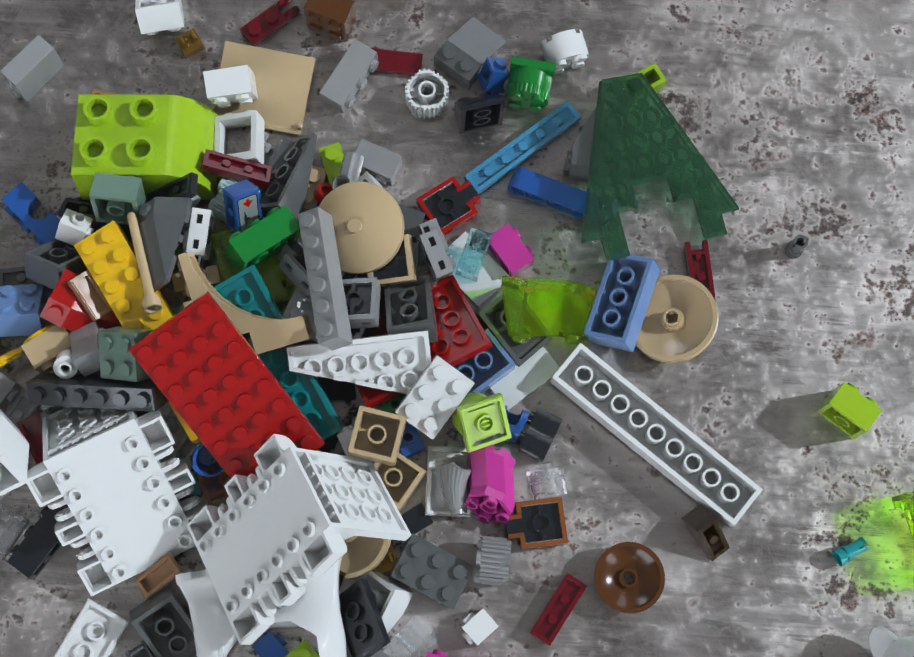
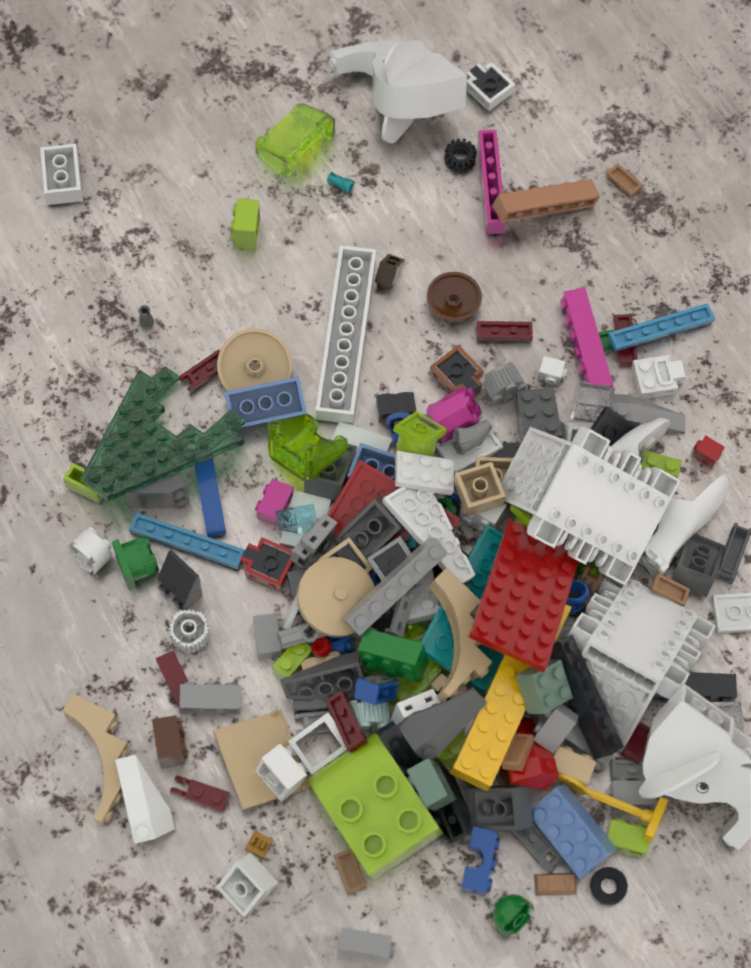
camera: 120 degrees left, 10 degrees down
white brick [53,349,78,379] -> none
white brick [55,209,94,246] -> none
tan piece [127,212,163,314] -> none
dark grey slope [434,17,507,90] -> none
blue brick [478,57,509,93] -> none
clear hair [525,461,568,500] -> none

